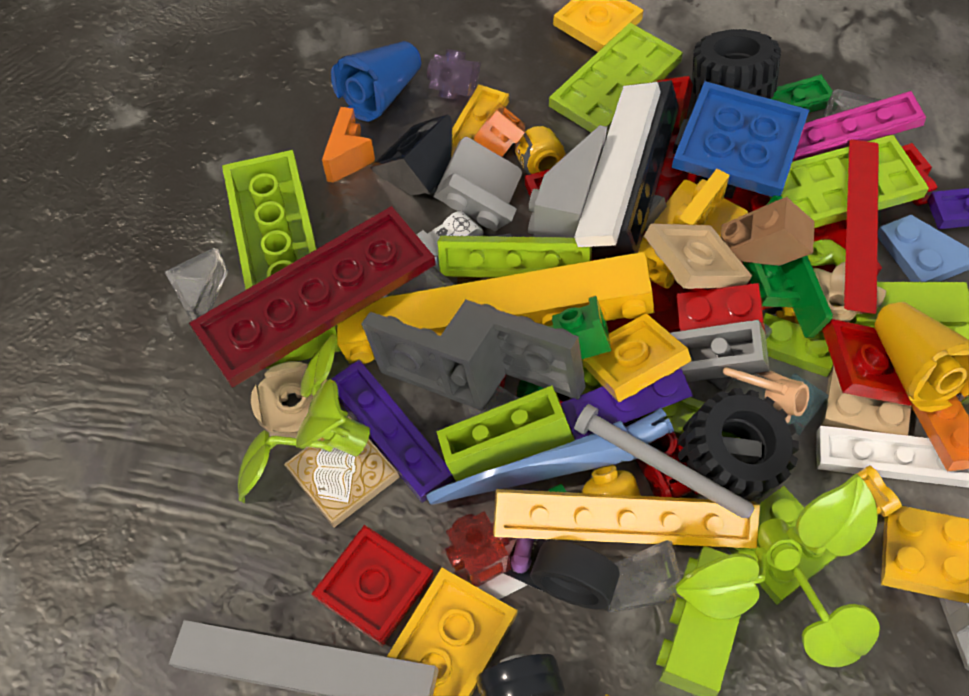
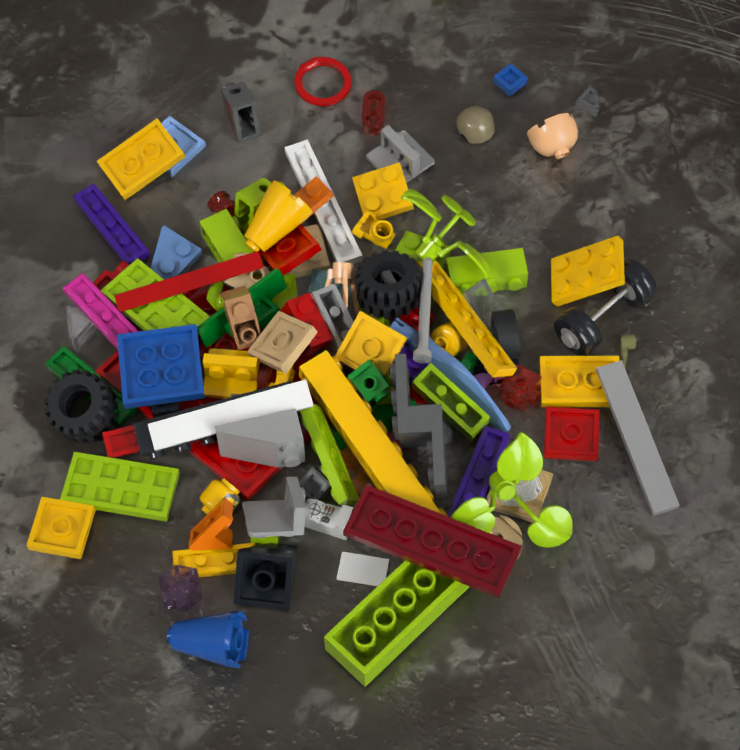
camera: 120 degrees left, 0 degrees up
clear slope [165,248,229,321] -> none
orange slope [322,107,375,183] -> none

